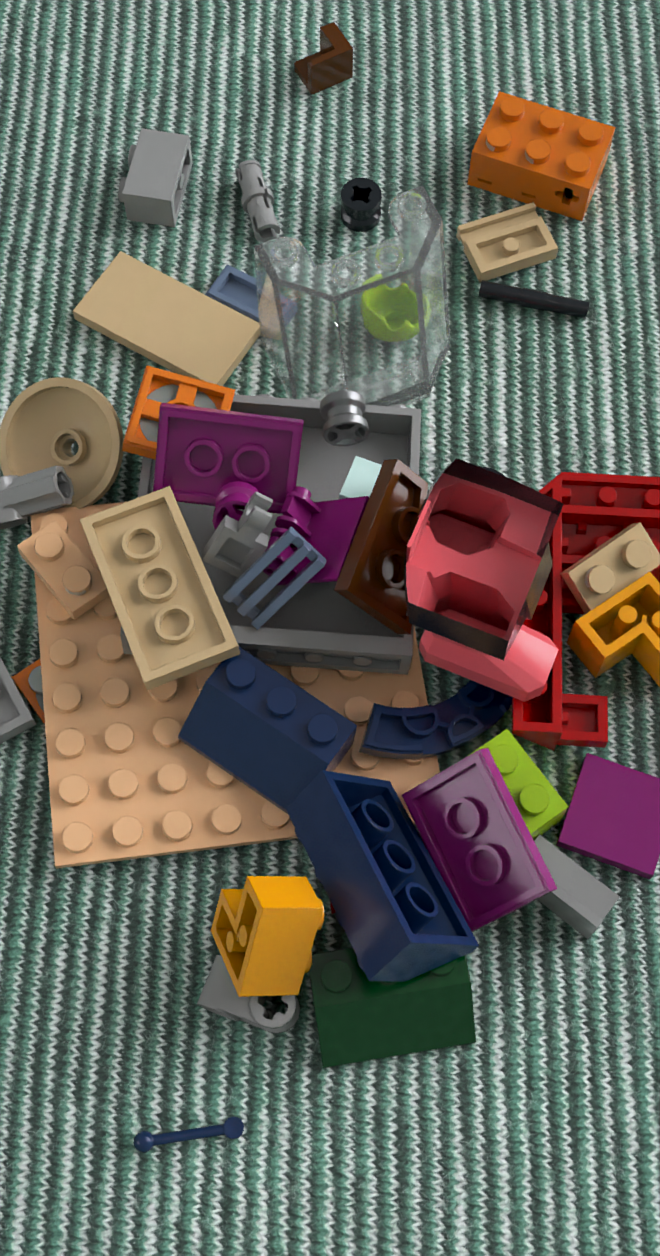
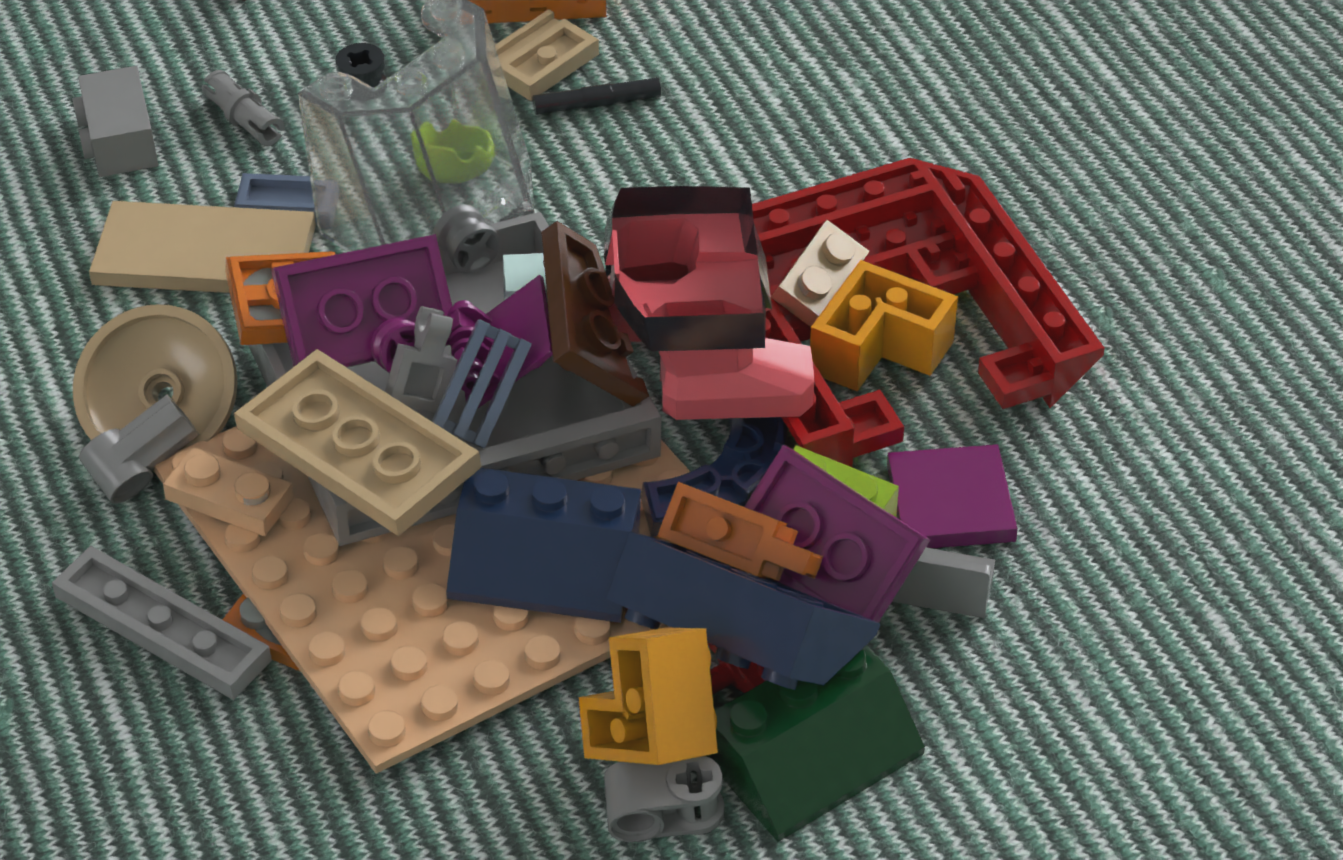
camera: 25 degrees left, 20 degrees down
none -> orange hinge [657,482,823,581]

